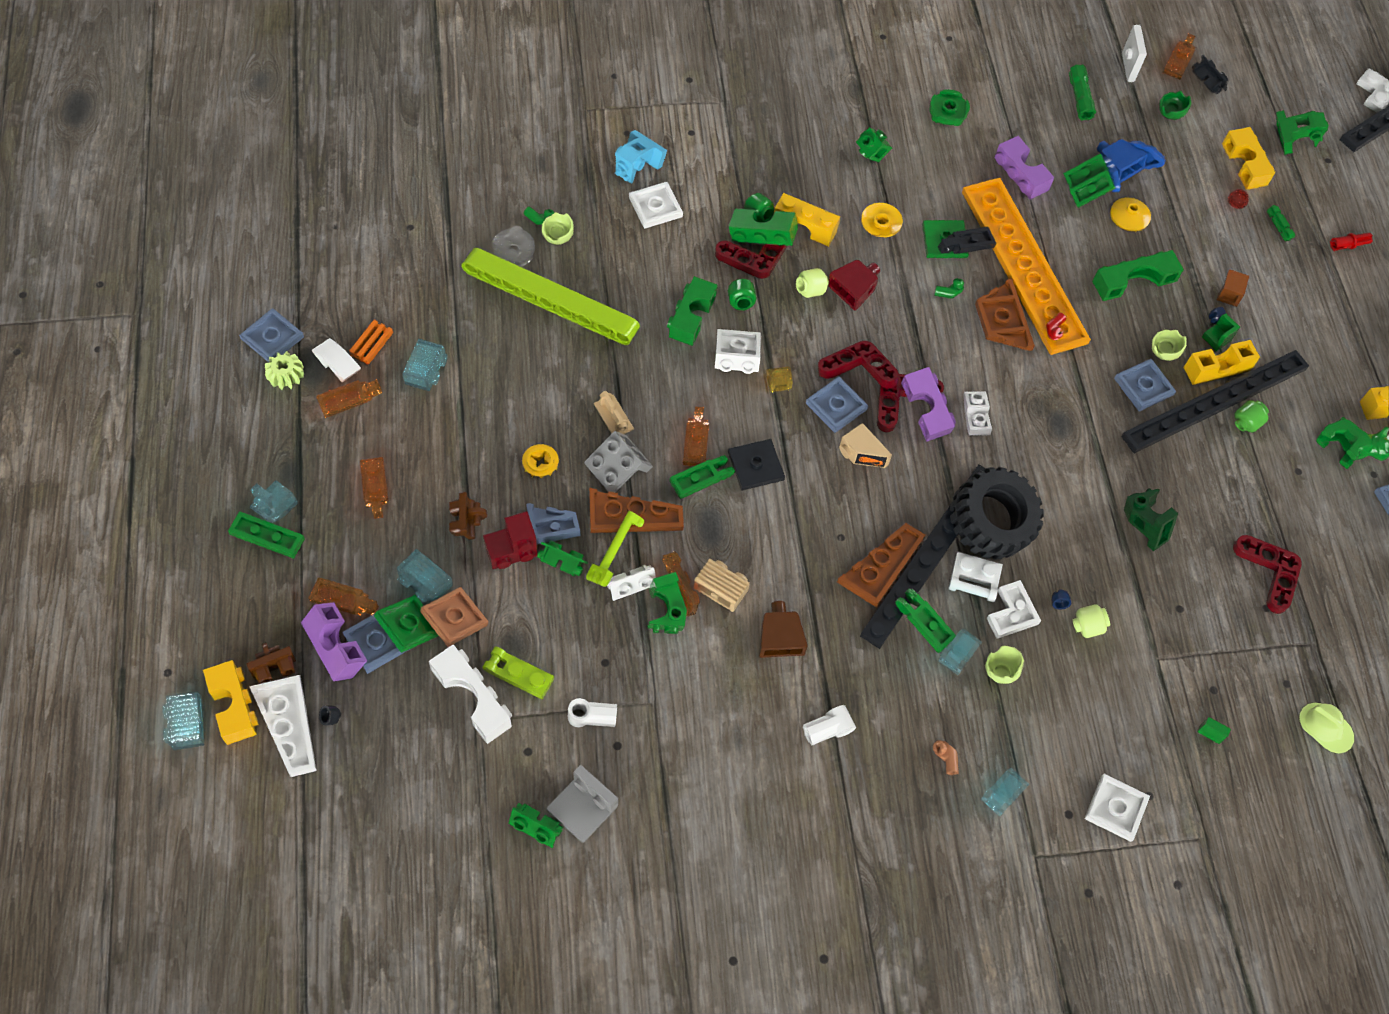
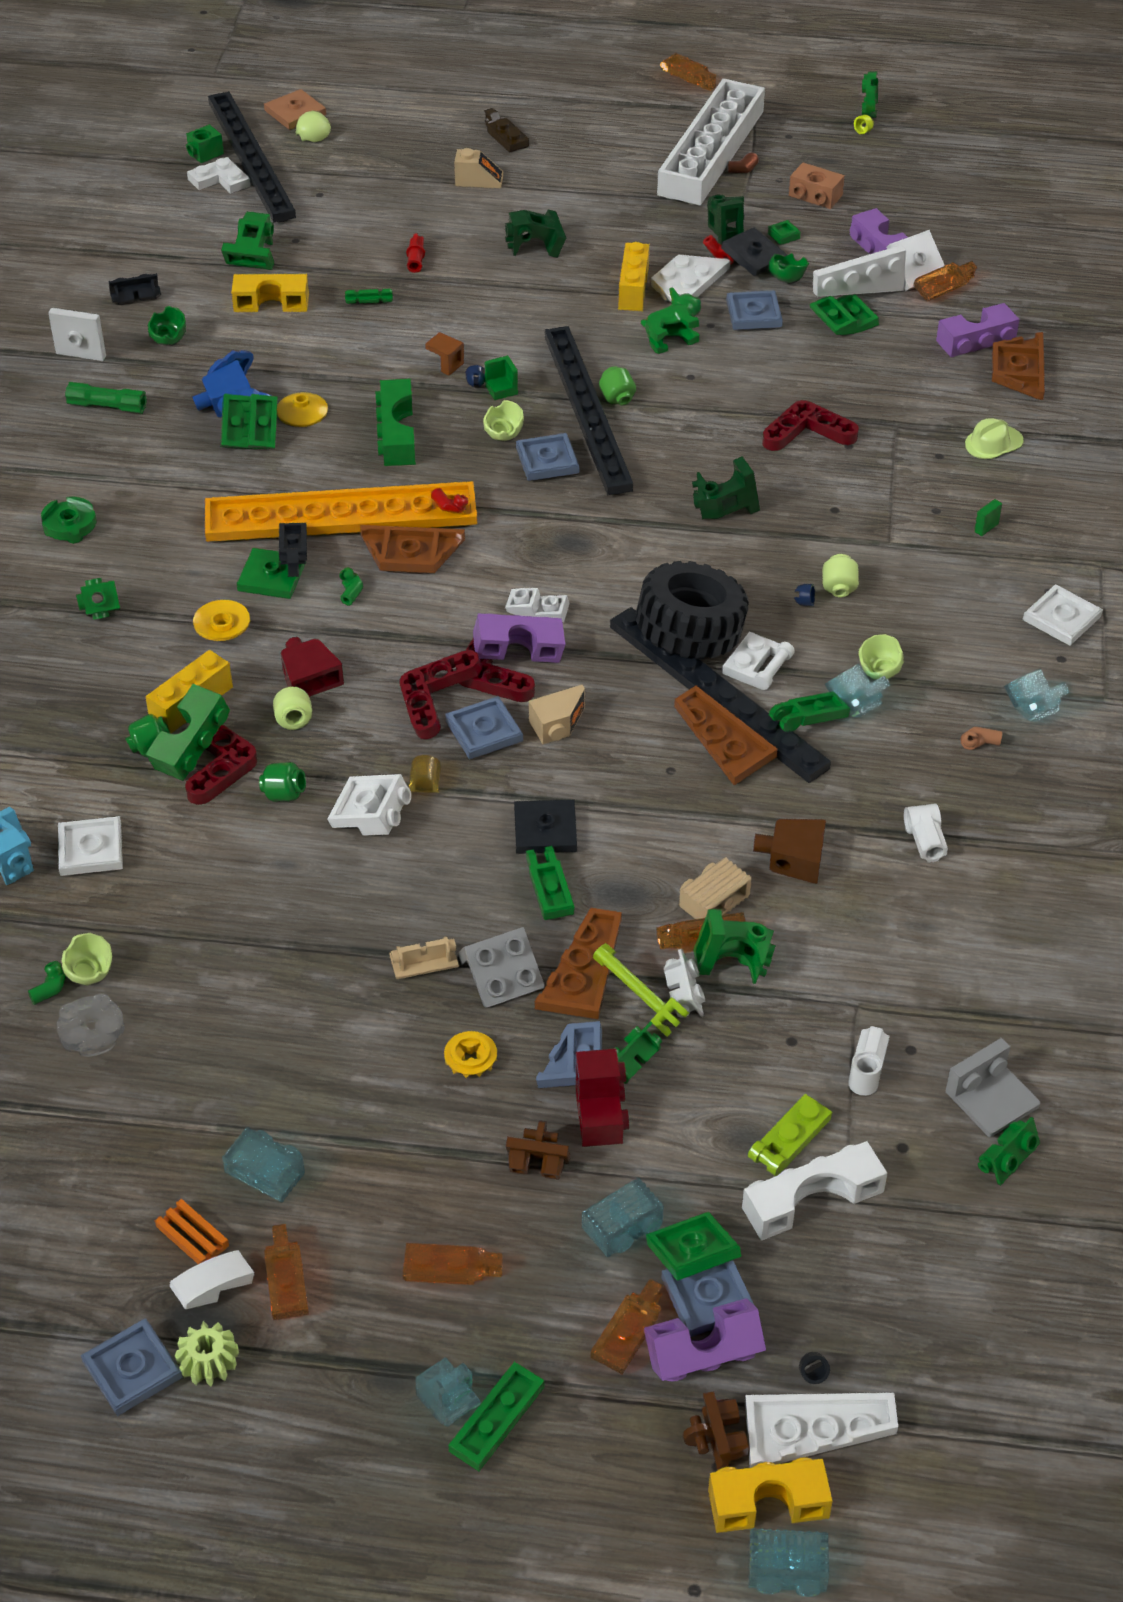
camera: 70 degrees left, 15 degrees down
nougat plate [420,587,489,647] -> none
lime beam [462,248,640,345] -> none
green arch [667,276,718,346] -> none
clear orange hinge [683,406,709,466] -> none
white plate [987,580,1041,639] -> none
medium lavender arch [994,136,1054,199] -> none
clear orange hinge [1163,34,1196,80] -> none
yellow arch [1183,340,1260,385] -> none
clear red plate [1228,189,1249,209] -> none

